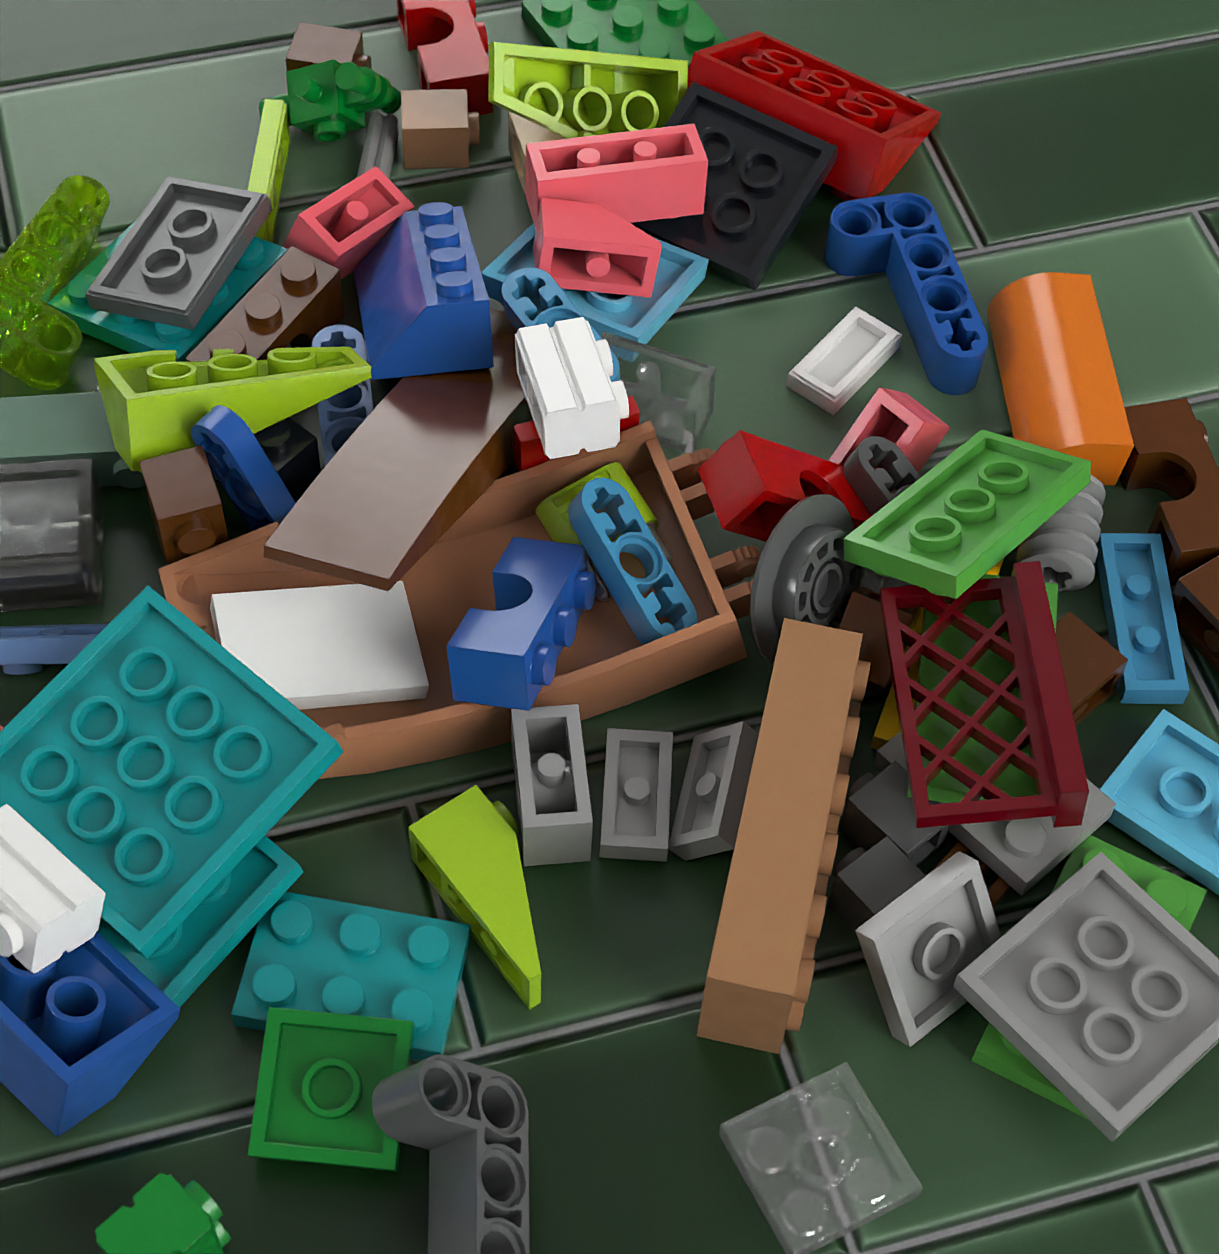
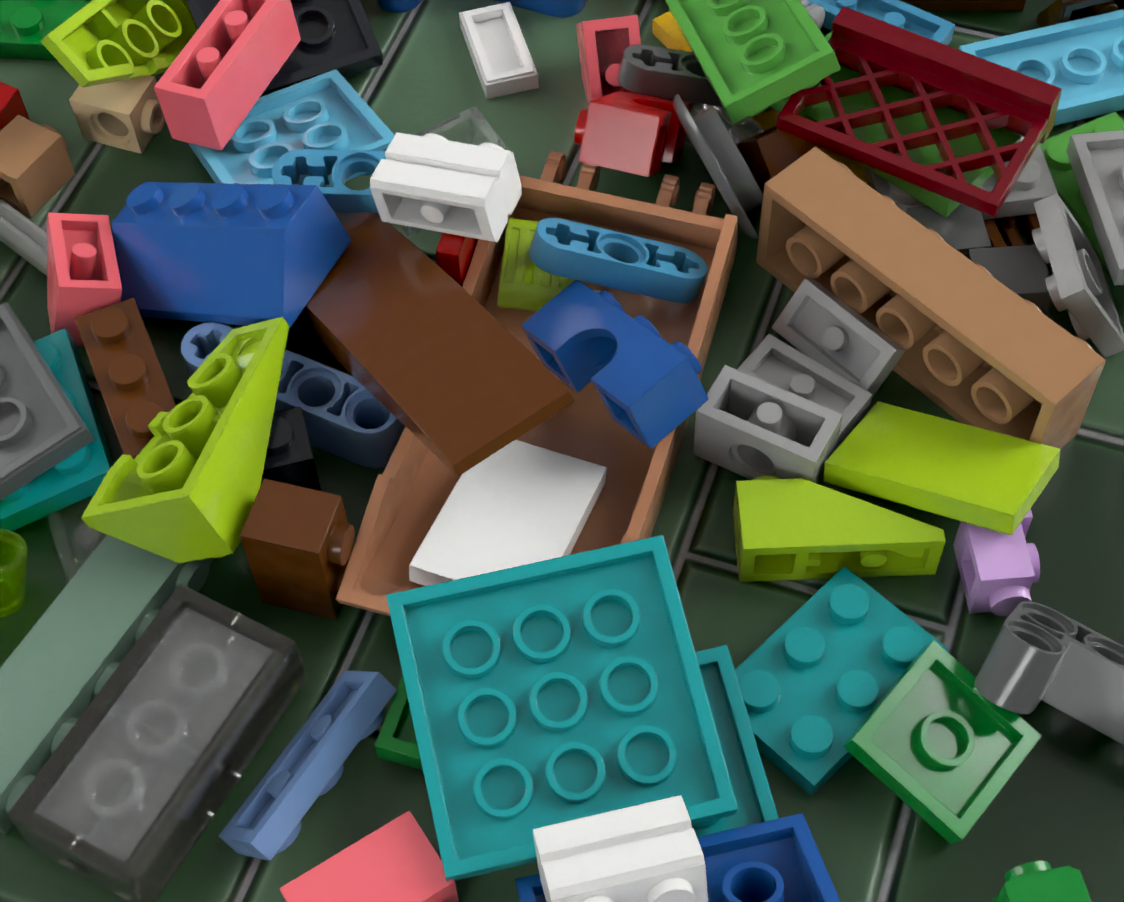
camera: 50 degrees left, 0 degrees up
blue beam [191,405,296,532] -> none
coral slope [533,197,662,298] -> none
none -> lime tile [824,401,1061,535]
none -> lavender brick [953,509,1040,616]

